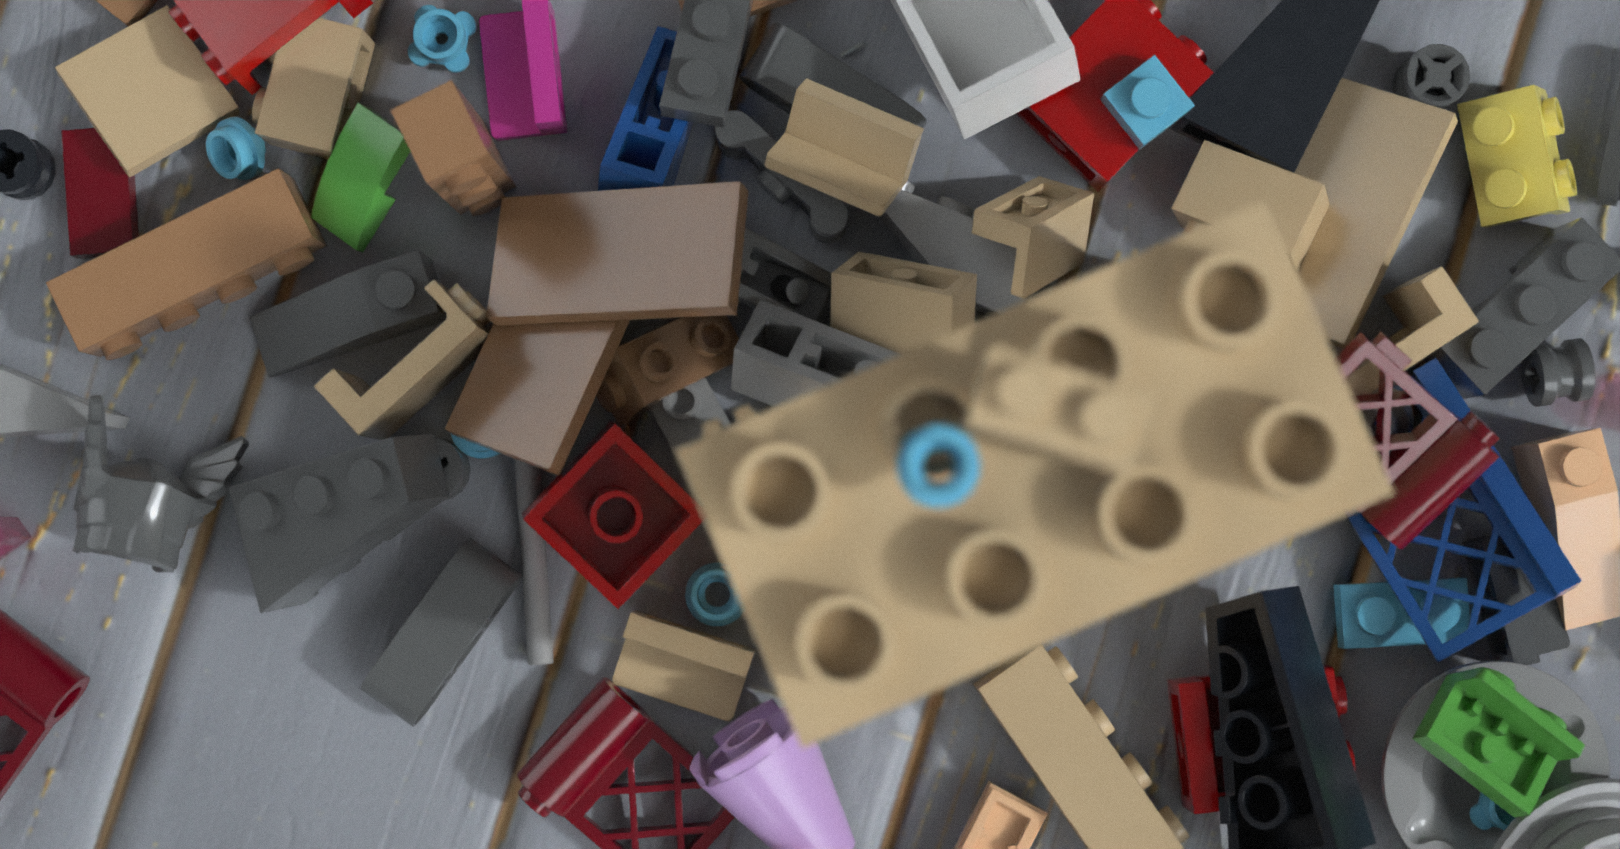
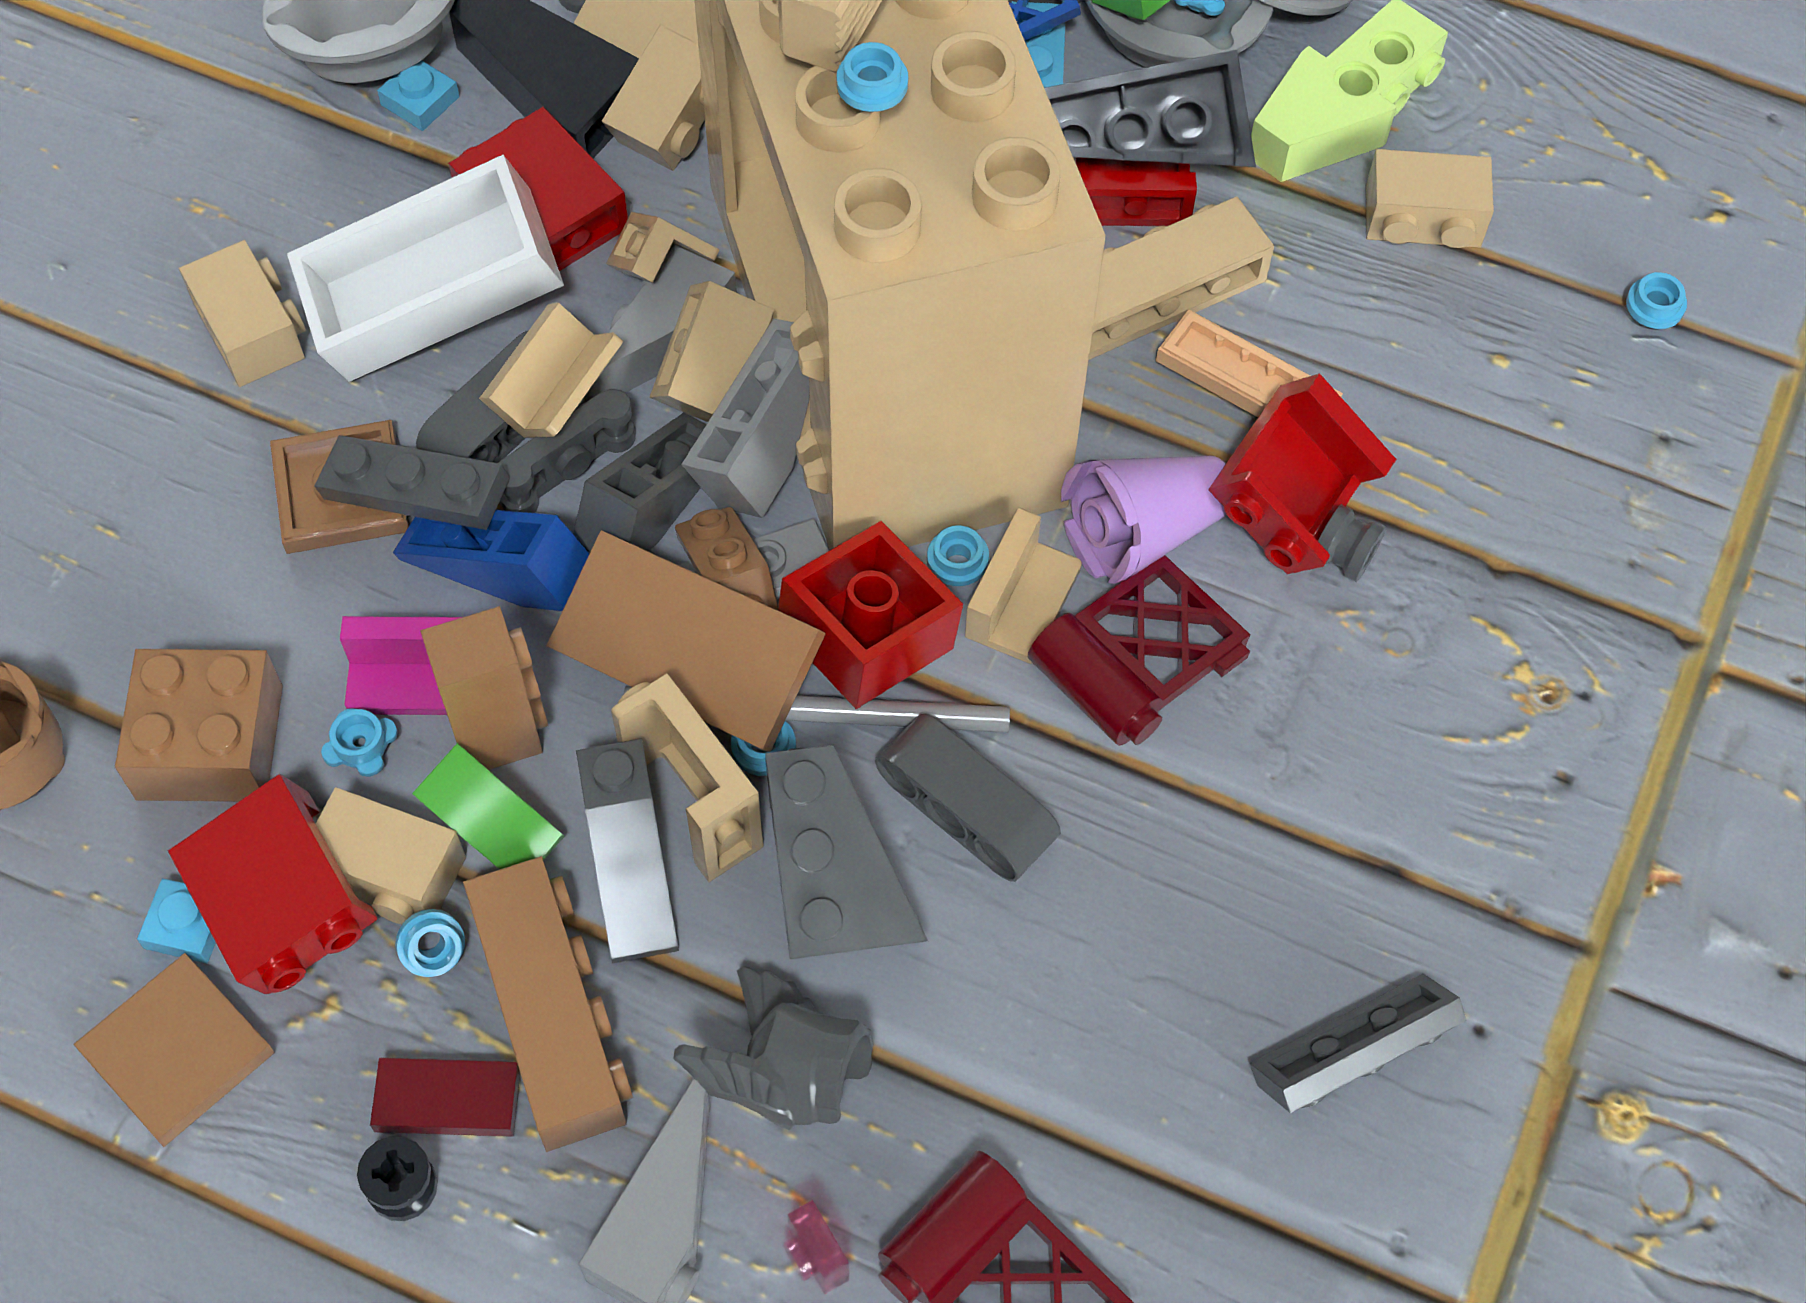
camera: 80 degrees left, 25 degrees down
tan tile [55,5,240,178] -> none
medium nougat tile [486,181,749,326] -> none
medium azure plate [1100,55,1195,150] -> none

